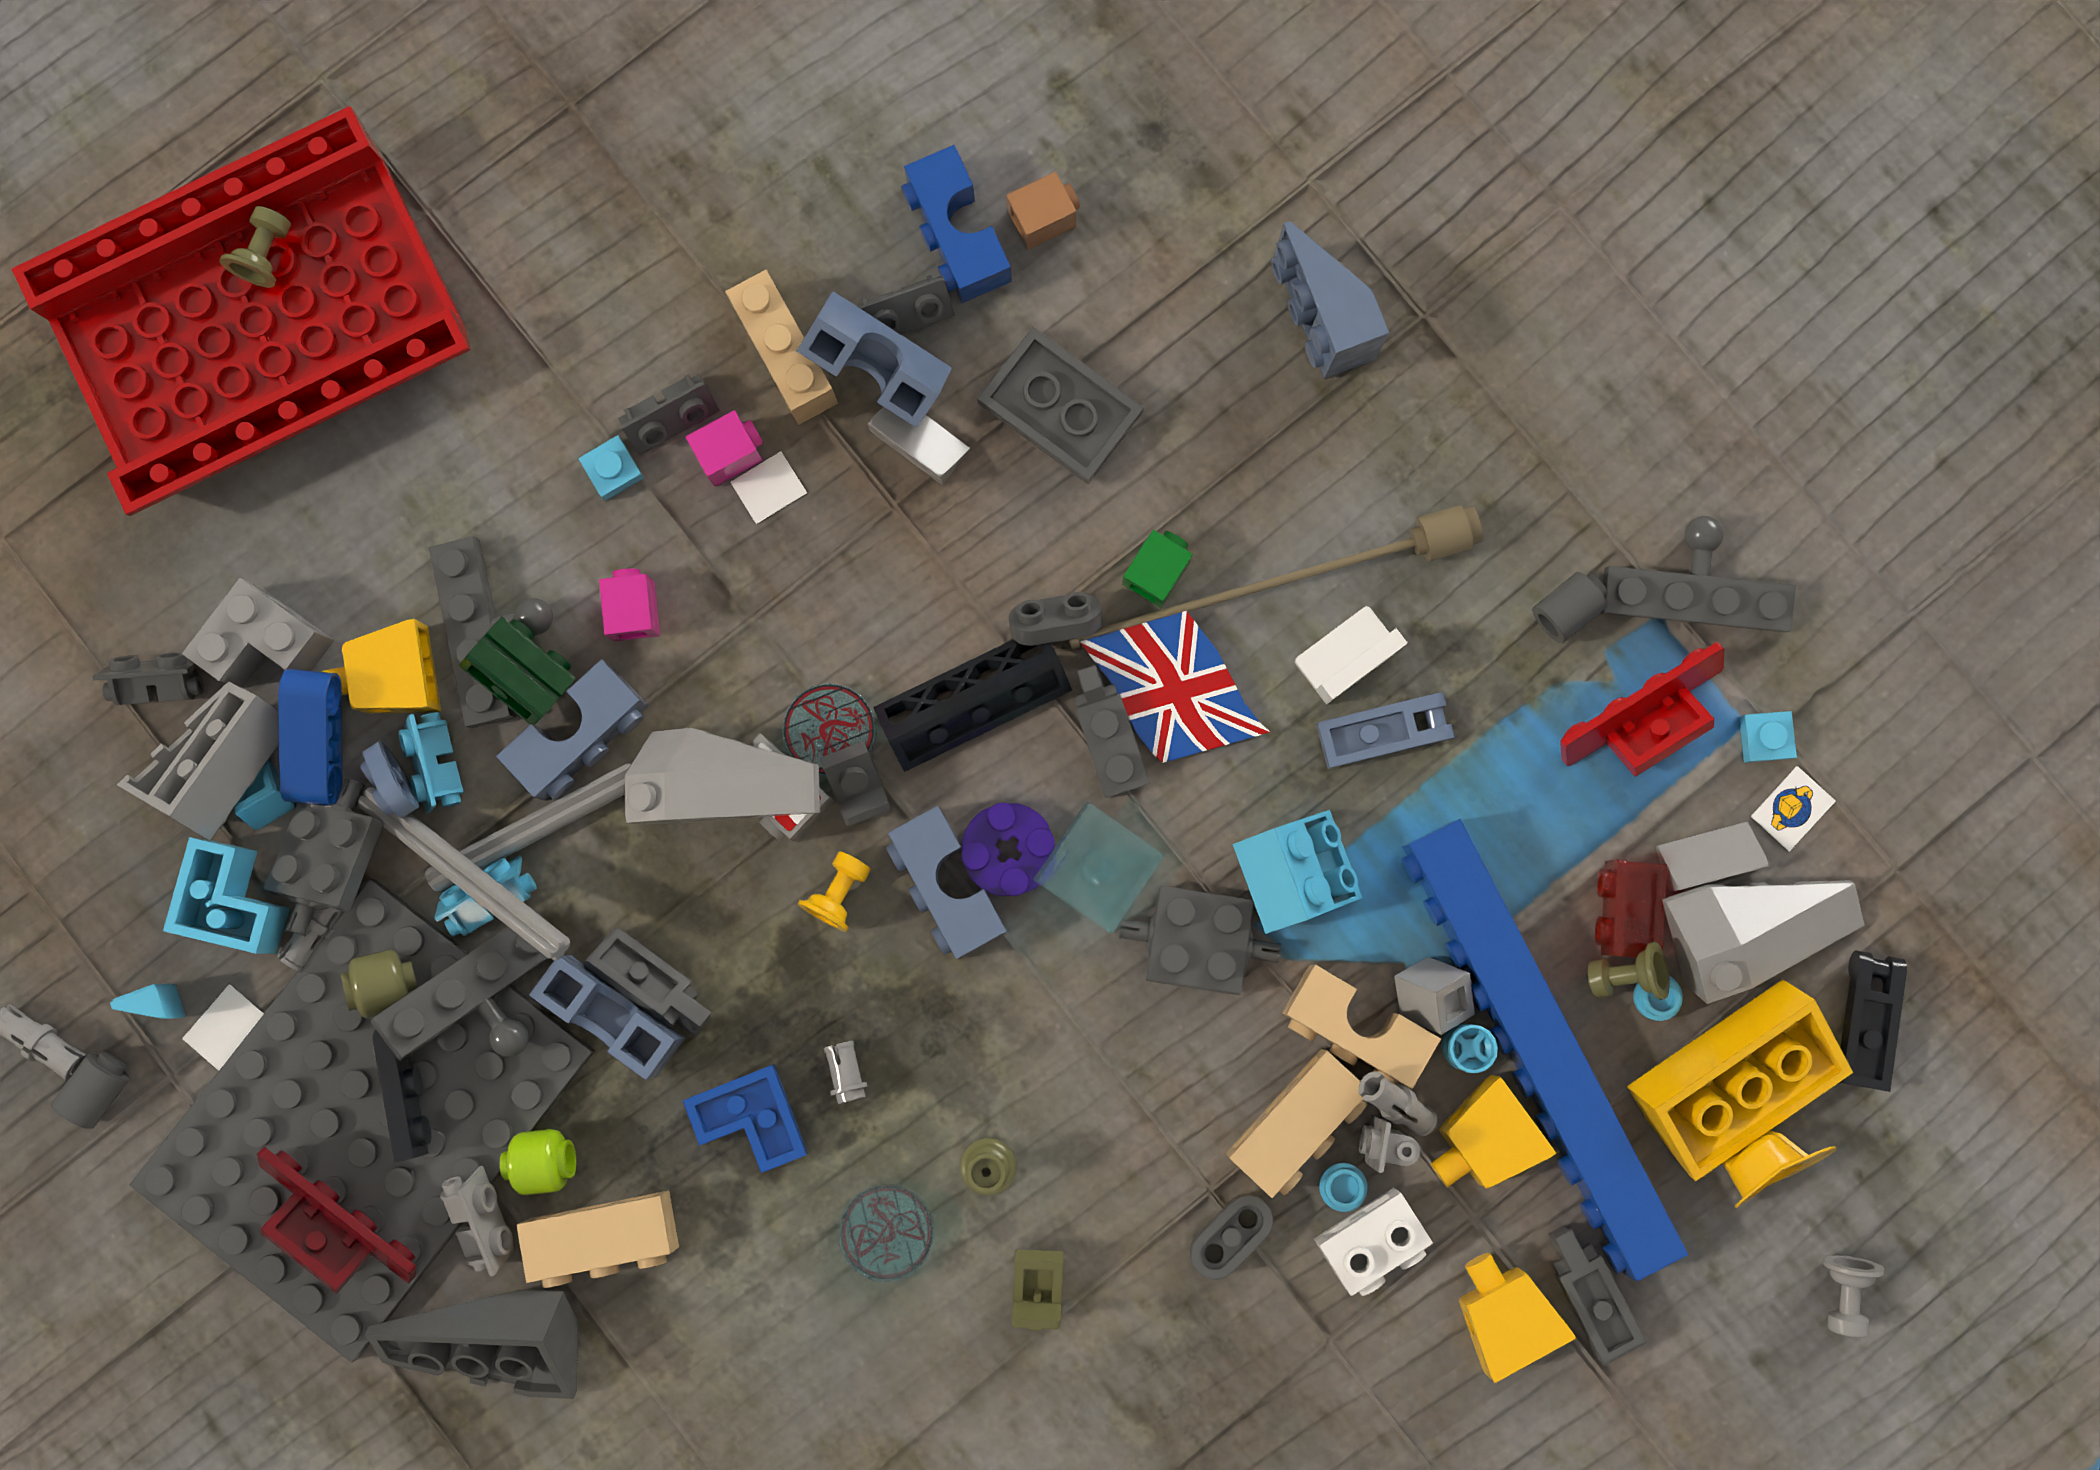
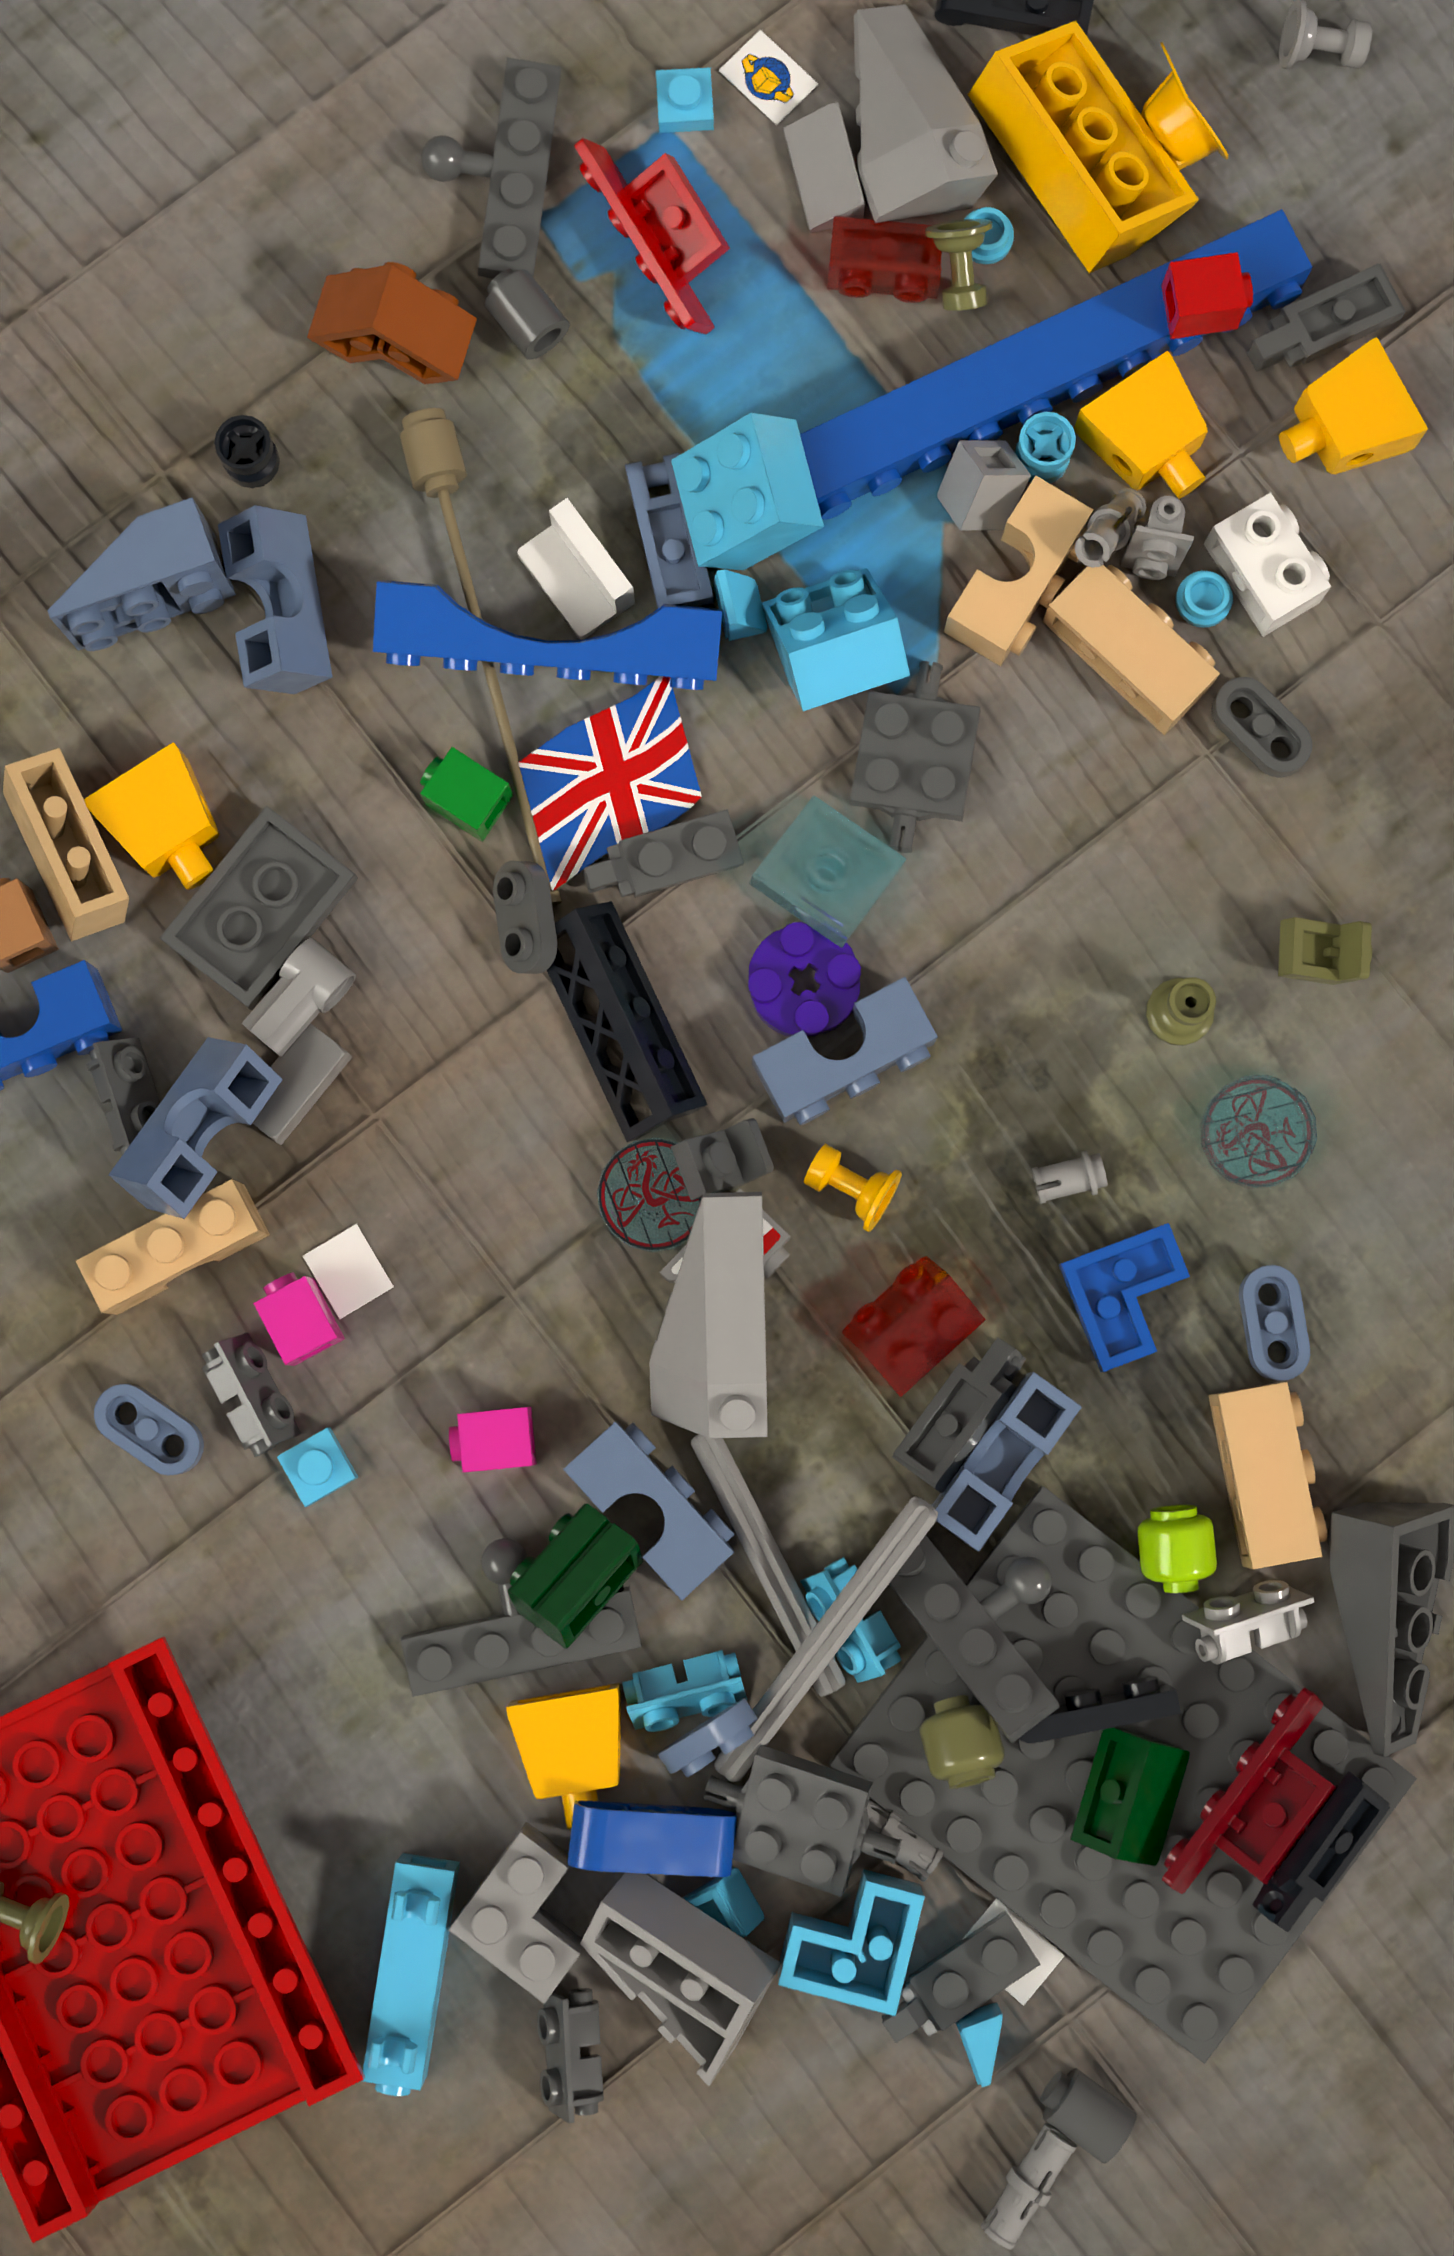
camera: 90 degrees left, 0 degrees up
none -> tan brick [3,748,129,941]
none -> yellow torso [84,742,220,890]
none -> sand blue plate [94,1384,204,1475]
none -> black wheel [214,415,280,488]
none -> sand blue arch [218,505,333,694]
none -> light grey piece [241,938,356,1057]
none -> dark orange brick [307,262,477,385]
none -> medium azure brick [362,1853,460,2096]
none -> blue arch [373,580,722,690]
none -> medium azure brick [671,413,824,571]
none -> medium azure slope [714,569,767,641]
none -> clear red bracket [842,1256,986,1397]
none -> dark grey hinge [882,1911,1041,2043]
none -> dark green panel [1070,1727,1190,1866]
none -> red brick [1161,252,1253,339]
none -> sand blue plate [1239,1265,1310,1381]
none -> black hinge [1252,1772,1390,1932]

